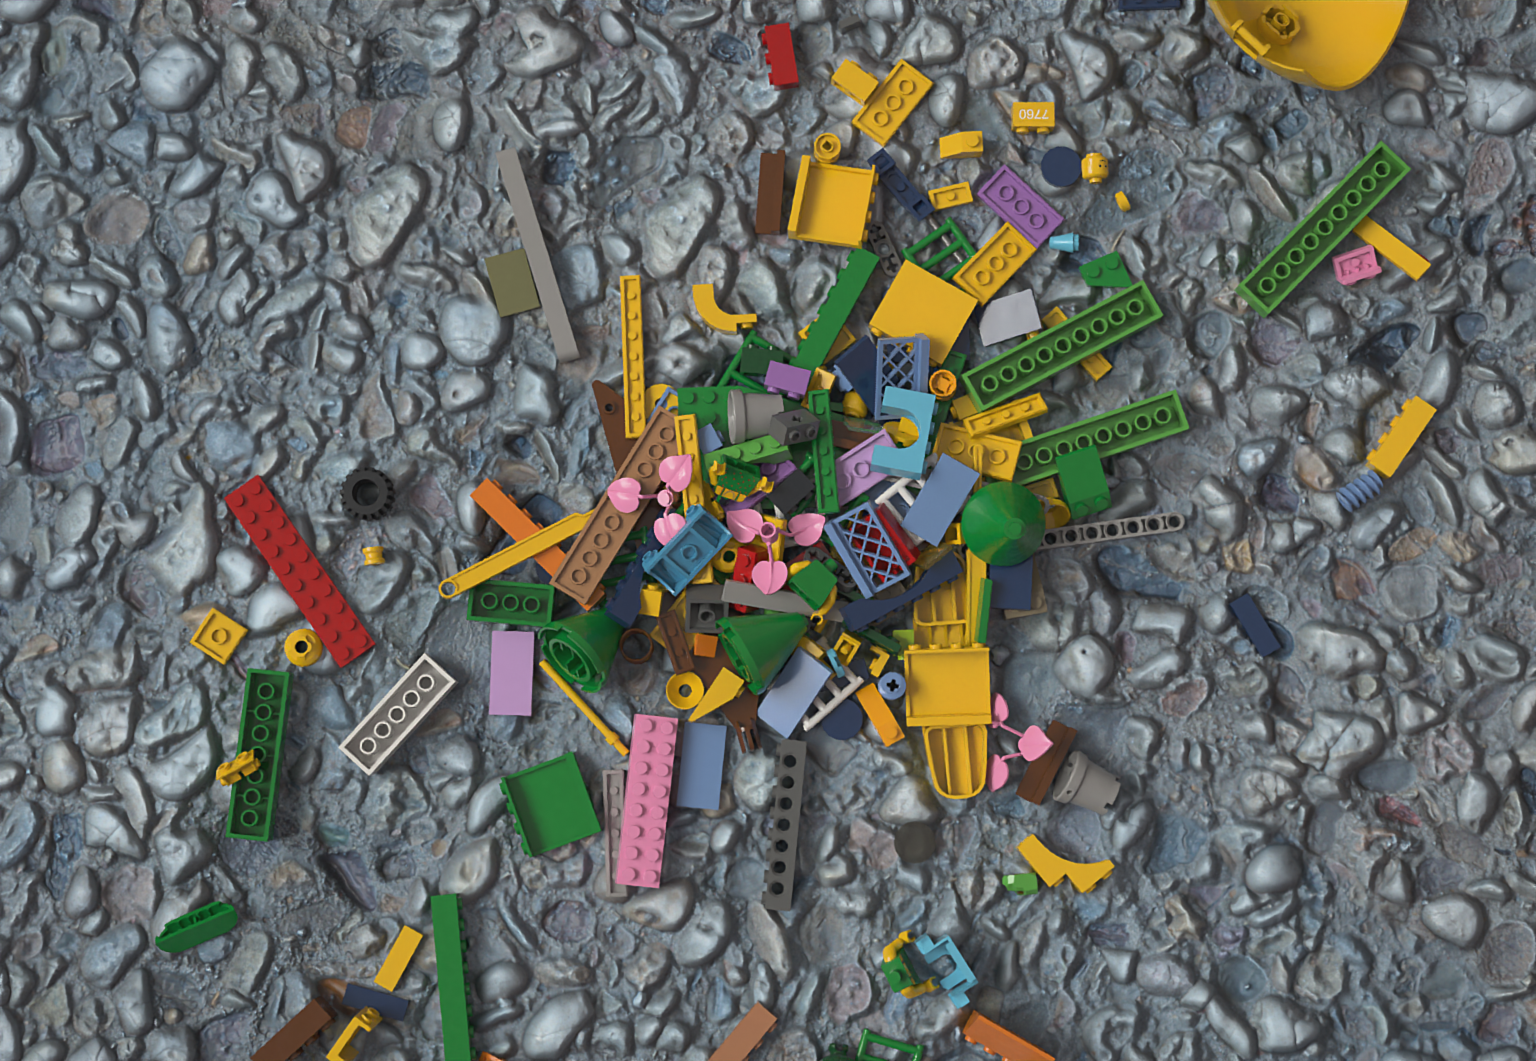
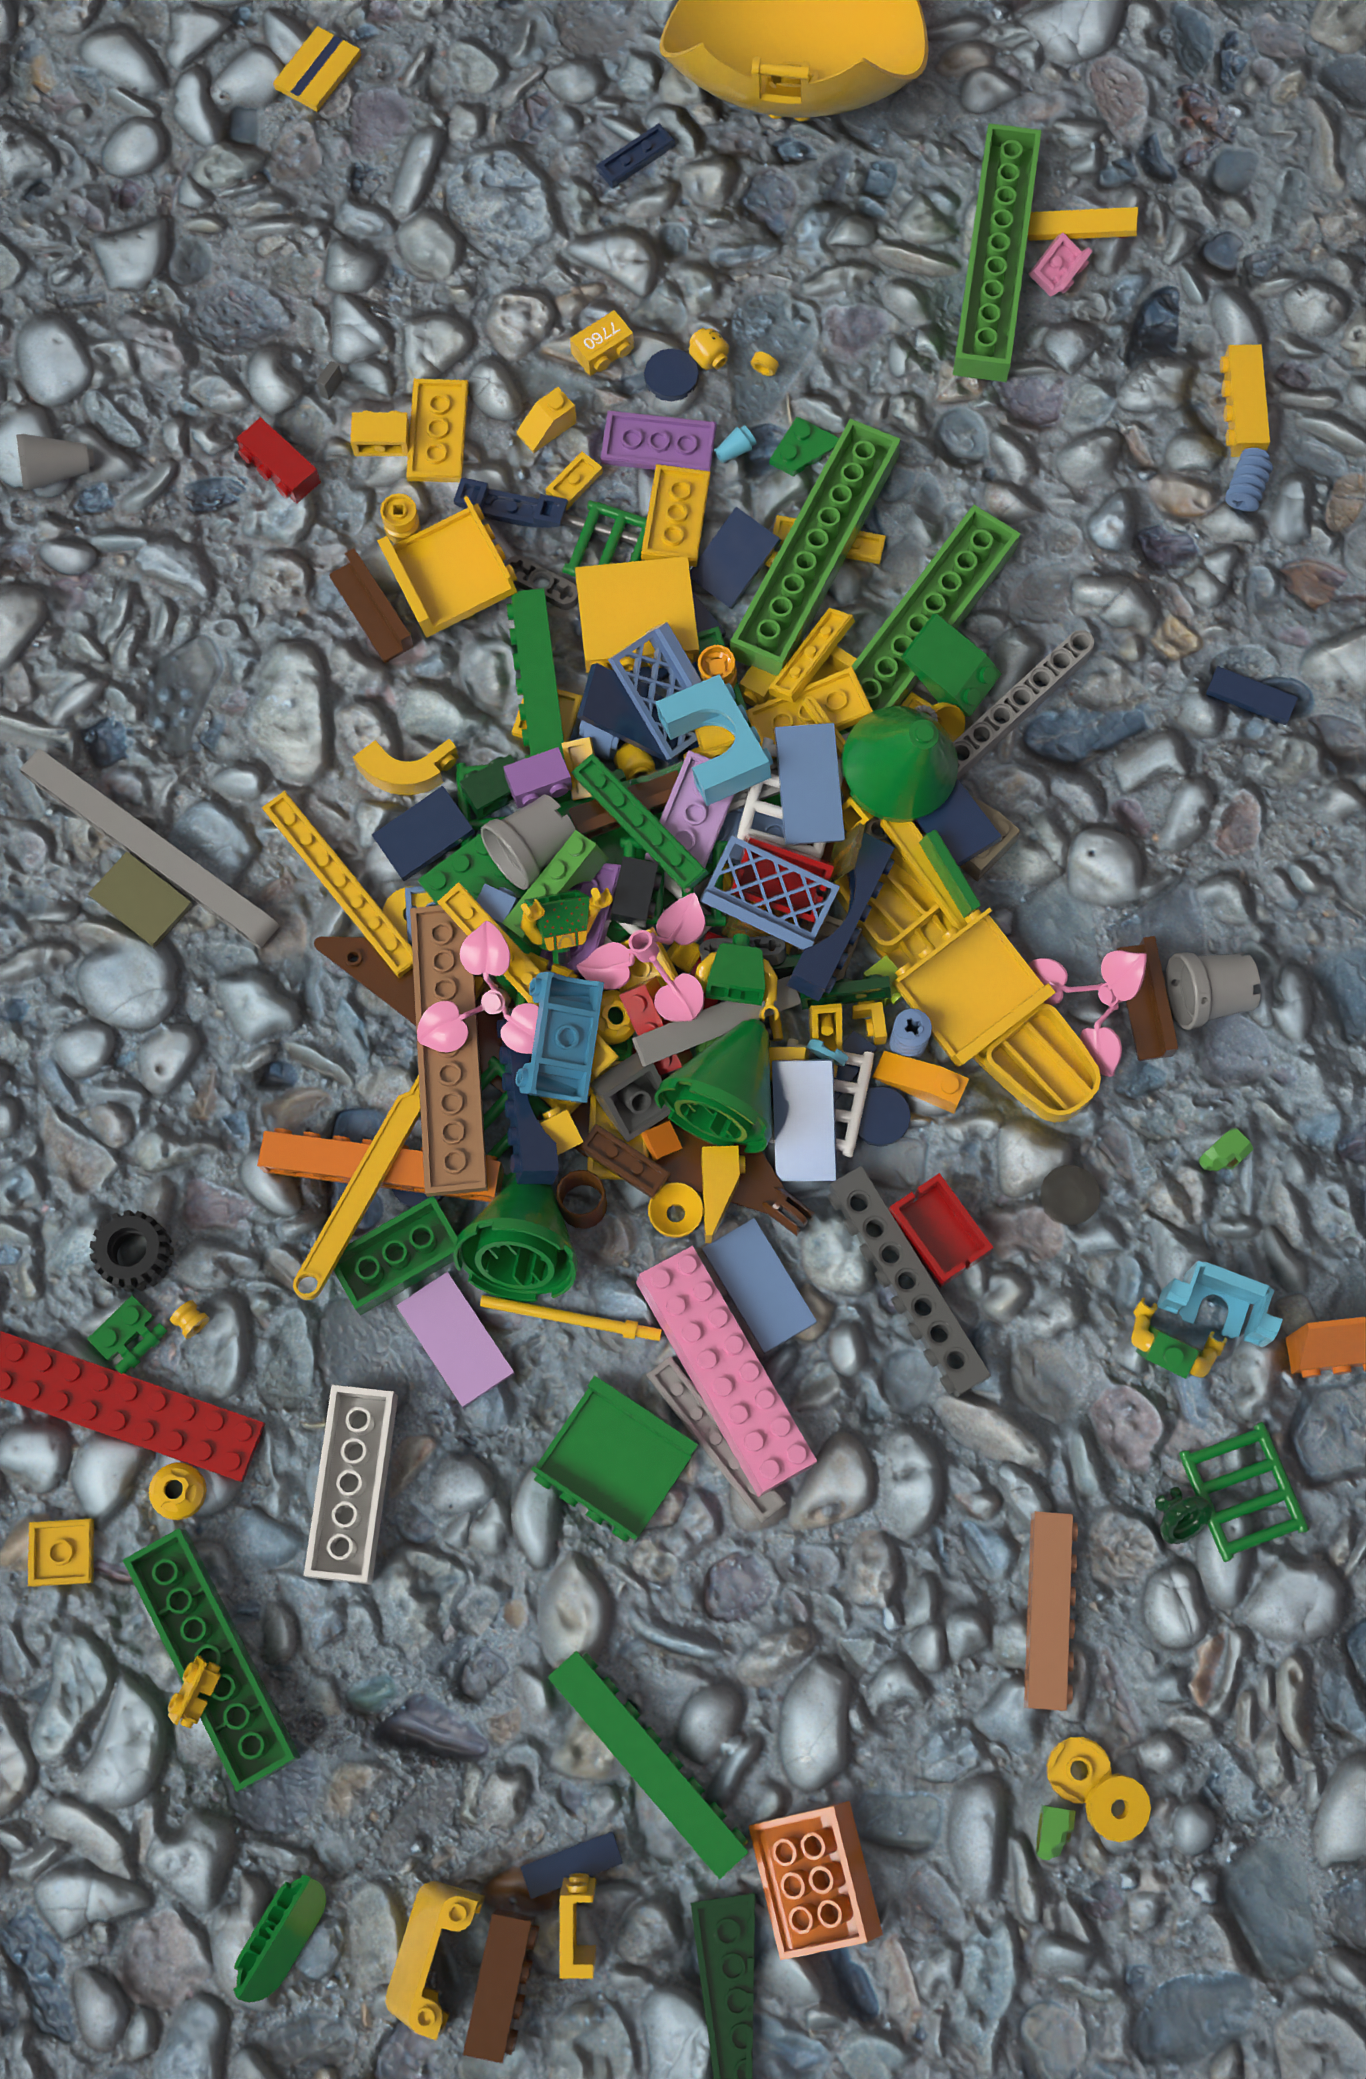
camera: 35 degrees left, 10 degrees down
yellow tile [374,925,424,992] -> none
dark grey brick [768,409,820,446] -> none
yellow arch [1015,834,1115,894] -> none
none -> green plate [87,1295,168,1374]
none -> dark blue tile [372,786,475,882]
none -> yellow windscreen [385,1881,485,2040]
none -> yellow tile [667,940,700,974]
none -> red piece [889,1173,994,1288]

